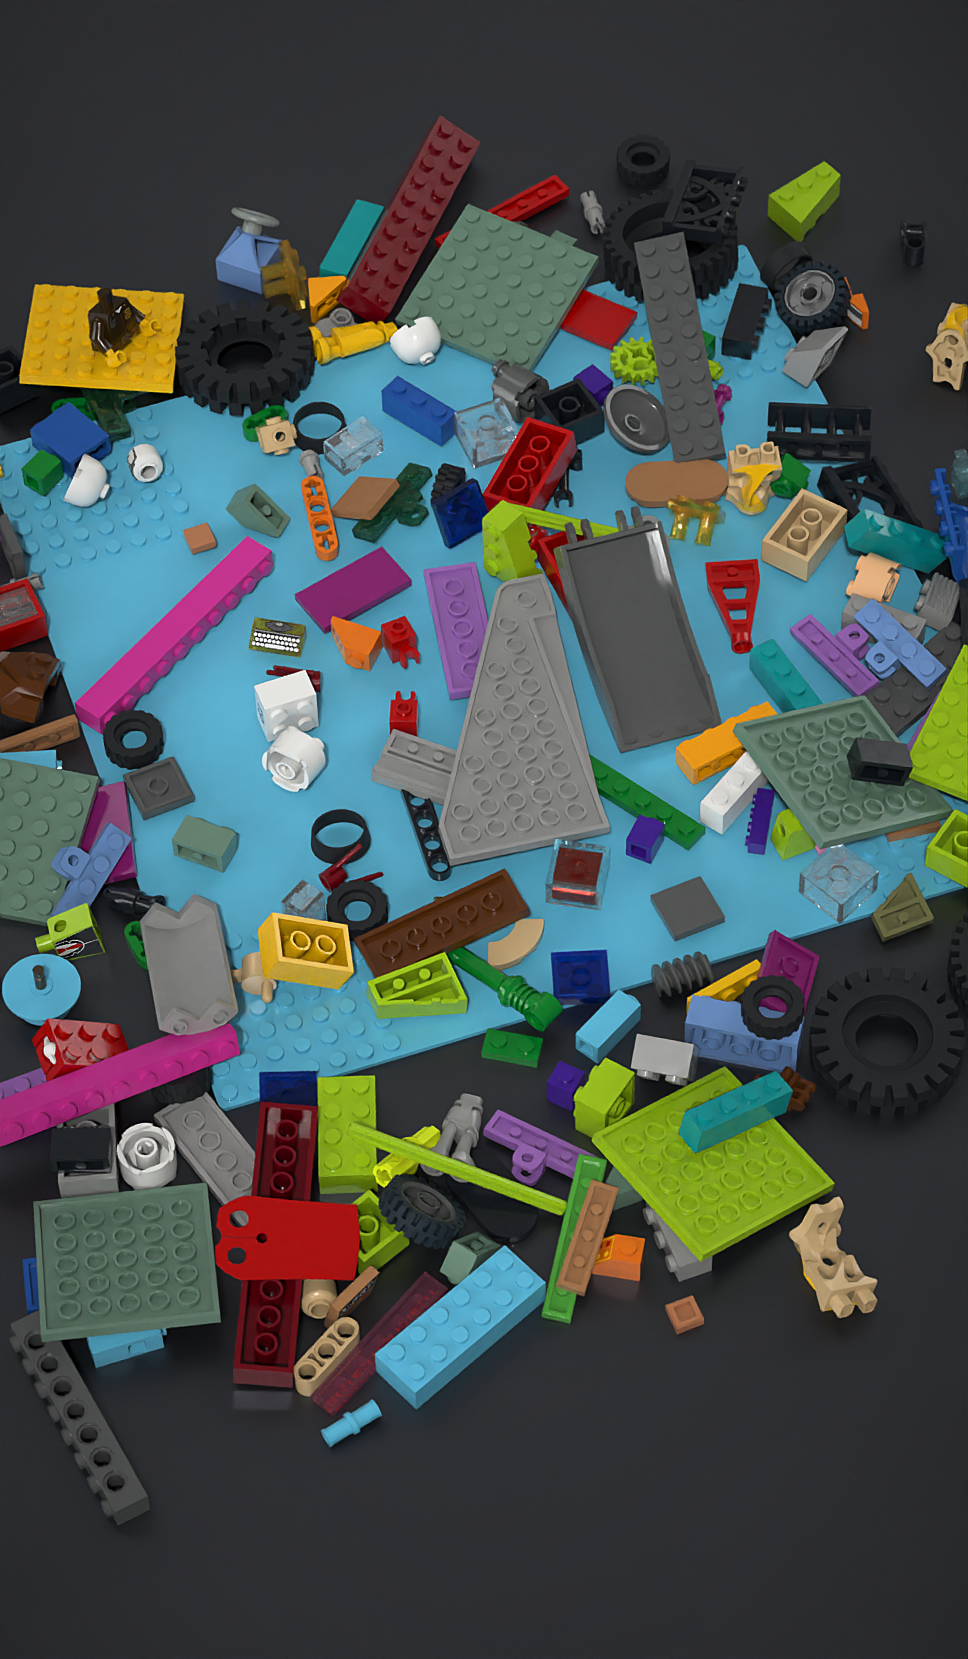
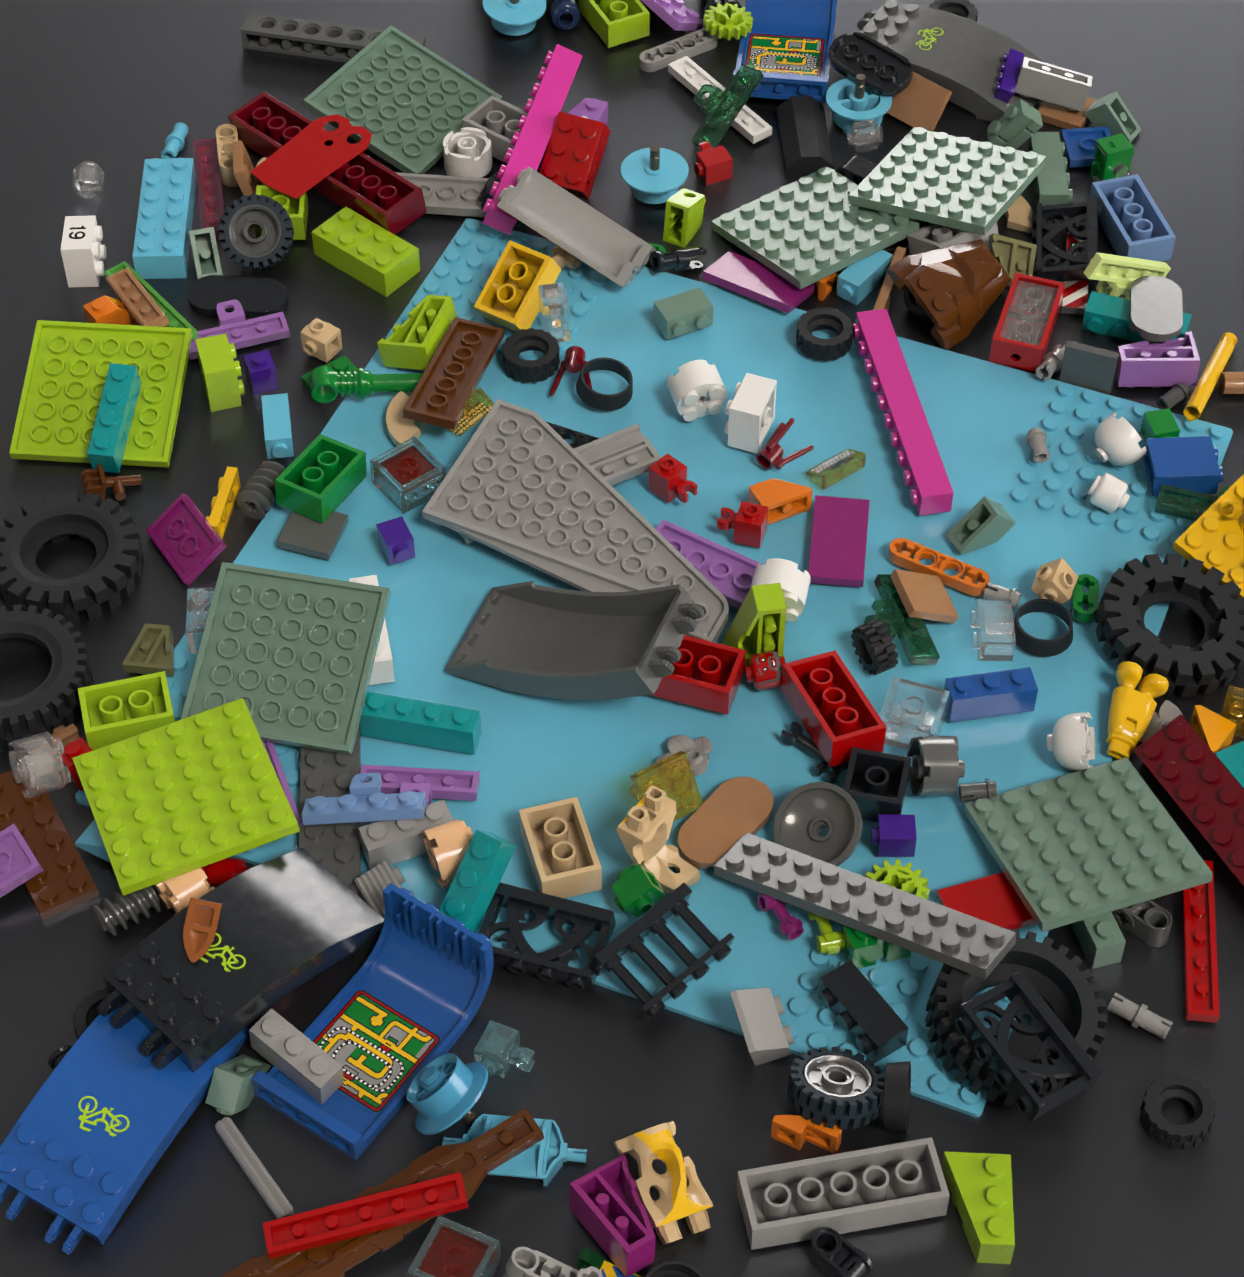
camera: 130 degrees right, 5 degrees down
medium blue plate [50,823,132,917] -> none
black brick [50,1126,113,1174] -> none
dark grey tile [123,756,194,820] -> none
nougat tile [183,523,216,555] -> none
clear blue plate [259,1071,318,1128] -> none
lime axle [347,1122,567,1216] -> none
neon yellow piece [372,1125,441,1187] -> none
light grey piece [421,1093,483,1183] -> none
clear blue plate [430,478,488,549] -> none
lime axle [499,501,619,538] -> none
clear blue plate [551,950,610,1005] -> none
green plate [589,754,705,851] -> none
light grey brick [631,1034,700,1086] -> none
nougat tile [665,1295,704,1334] -> none
light orange brick [676,701,777,785] -> none
medium blue brick [684,995,804,1074] -> none
red plate [705,559,760,654] -> none
black tyre [741,975,805,1040] -> none
black brick [847,737,913,786] -> none
none -> white brick [60,215,106,288]
none -> clear head [71,161,104,199]
none -> green brick [275,434,366,523]
none -> tan brick [300,318,343,363]
none -> light grey brick [736,1137,950,1250]
none -> white brick [751,558,811,622]
none -> light grey pin [1026,428,1050,463]

